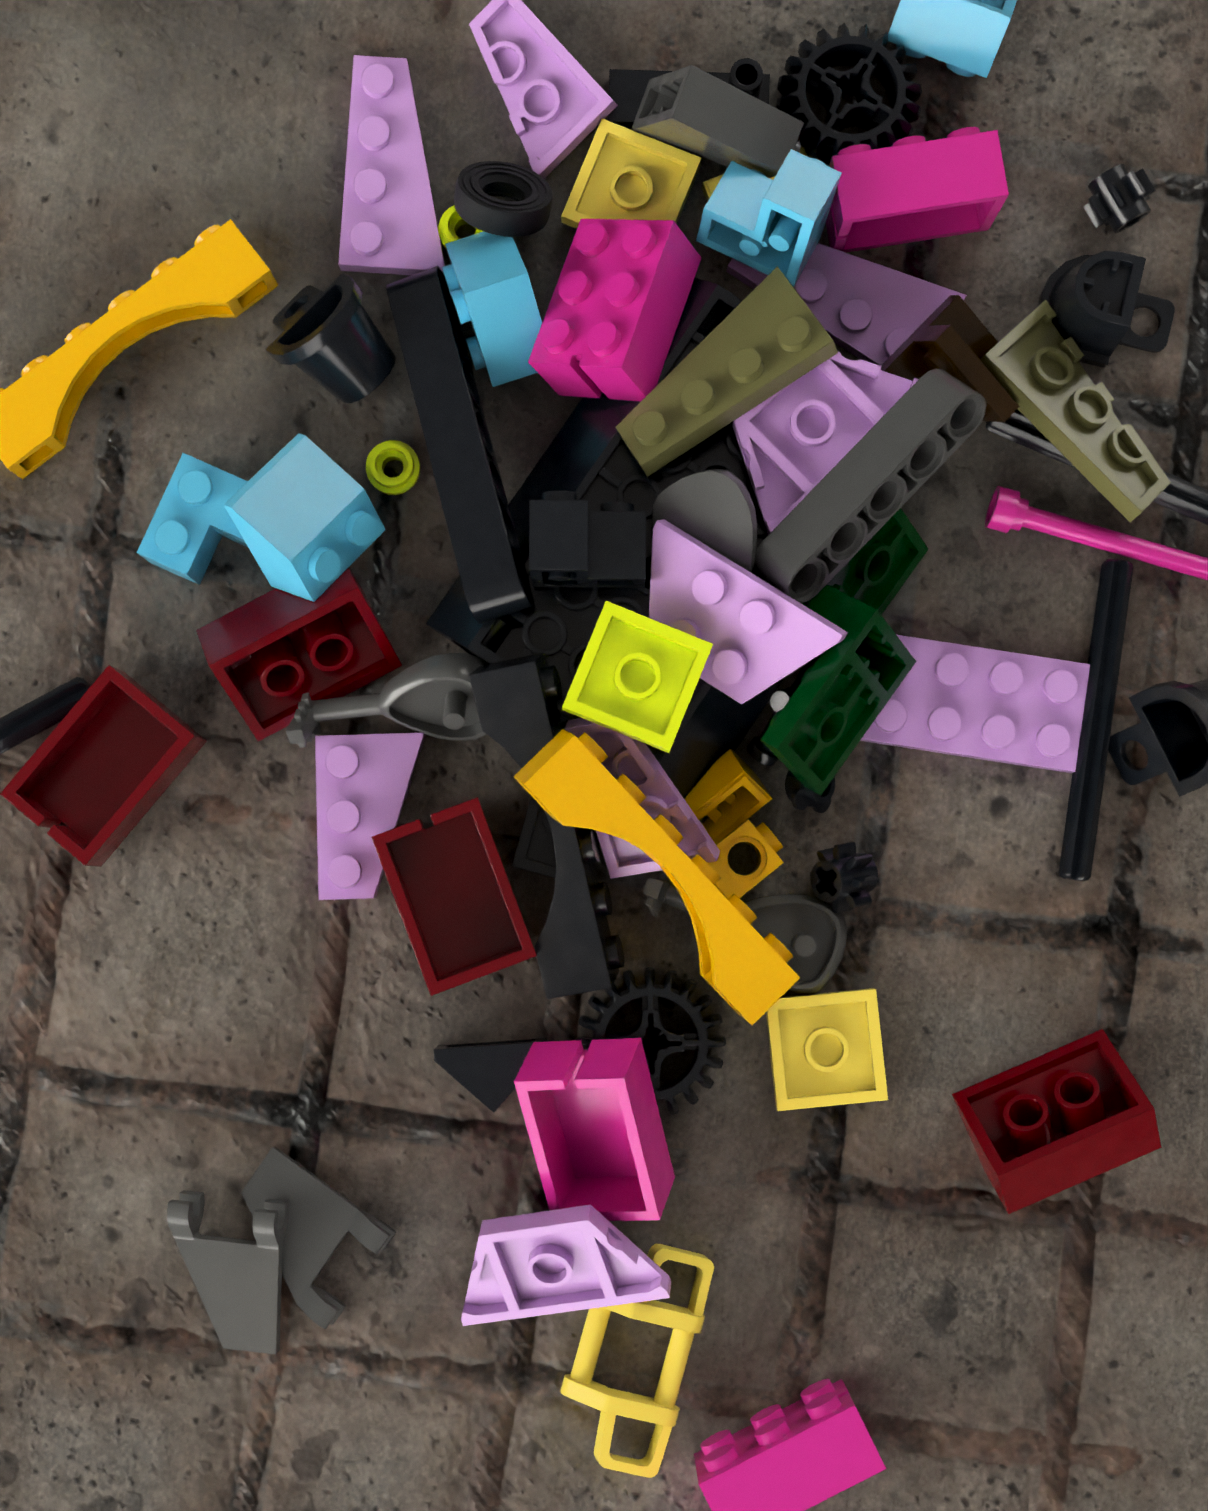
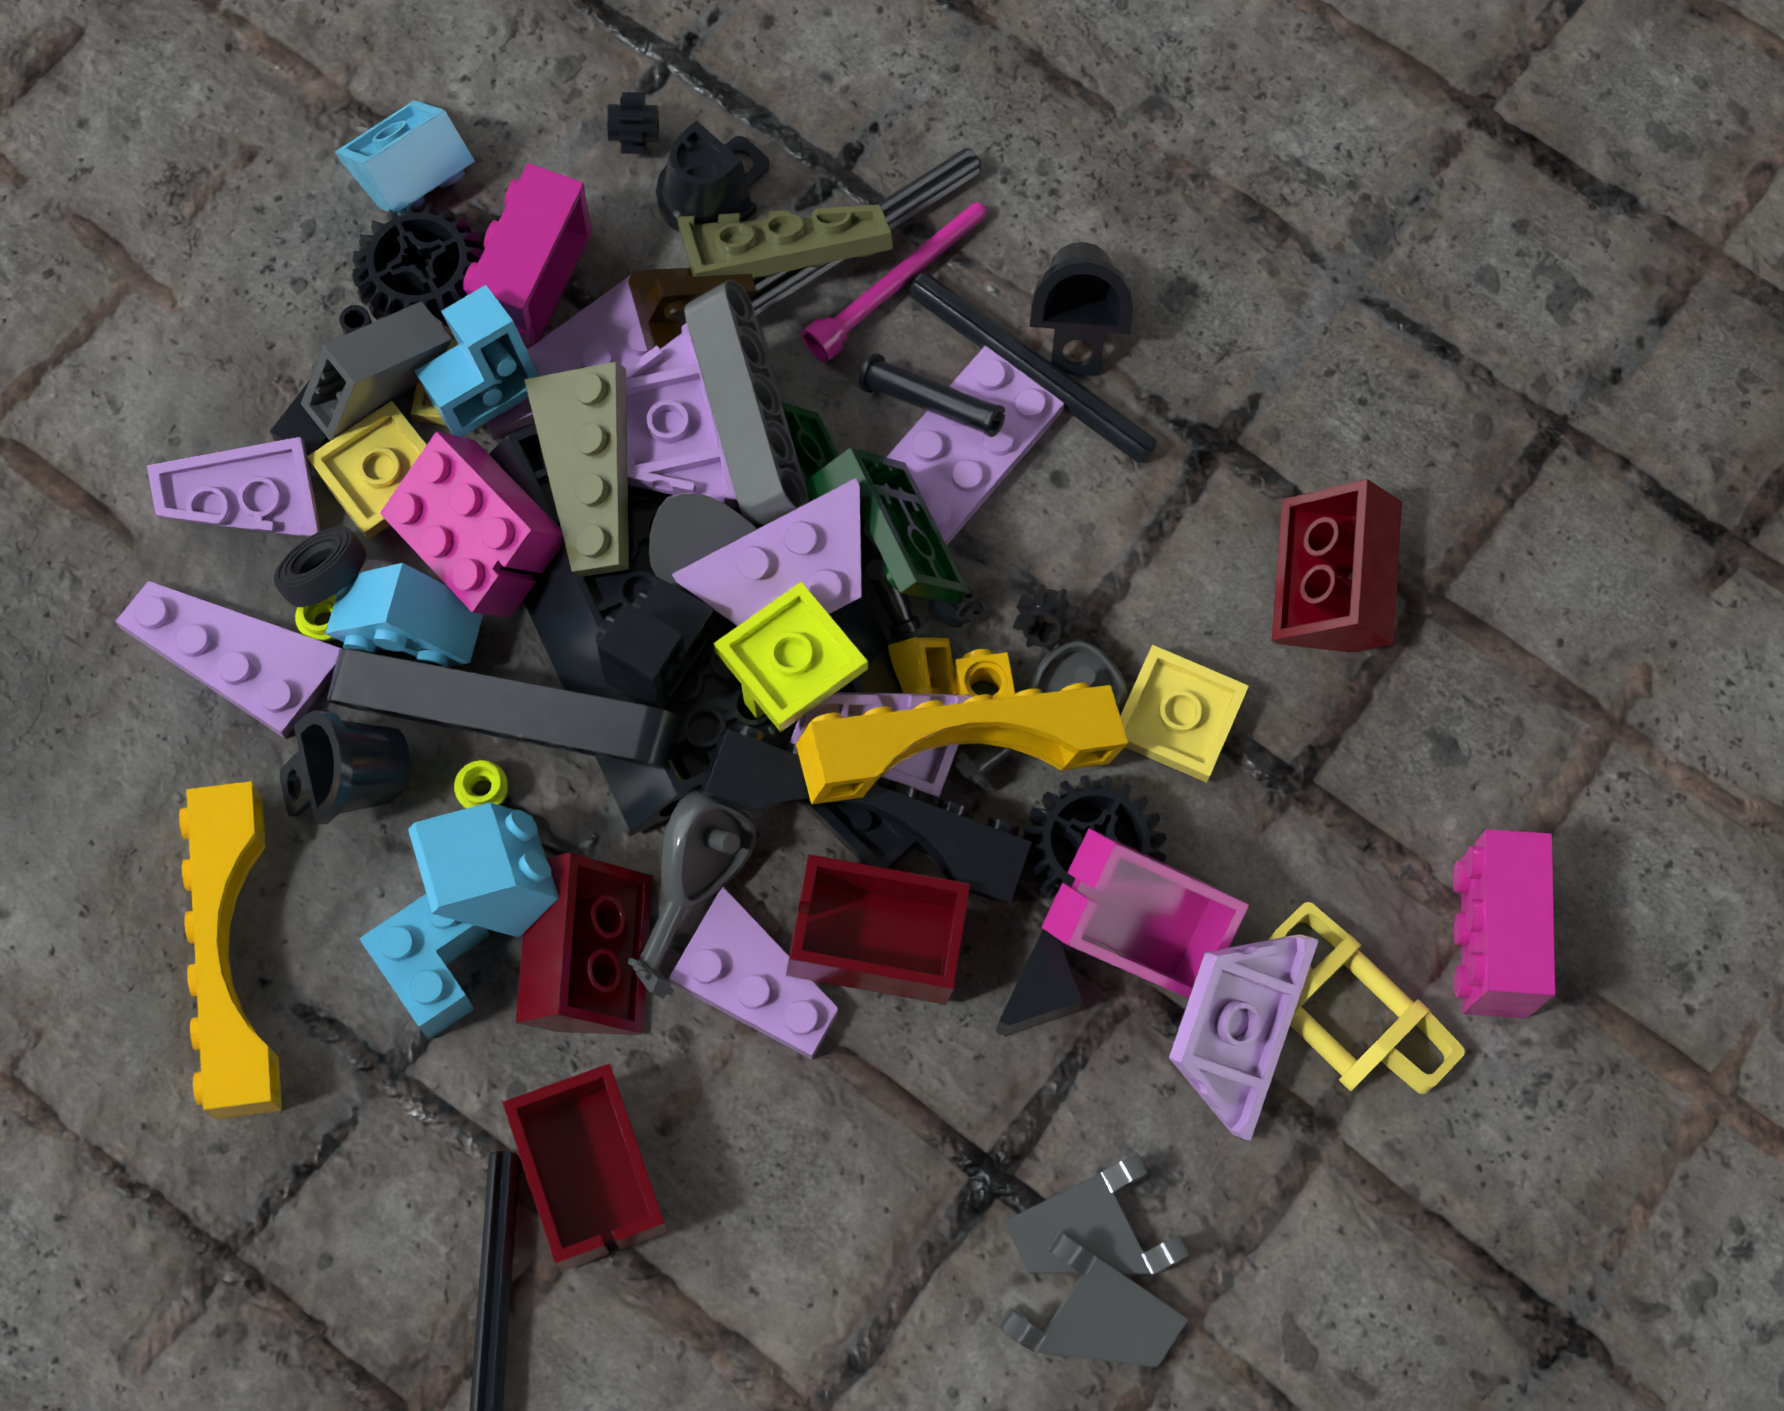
camera: 65 degrees left, 15 degrees down
none -> black pin [859,353,1005,437]

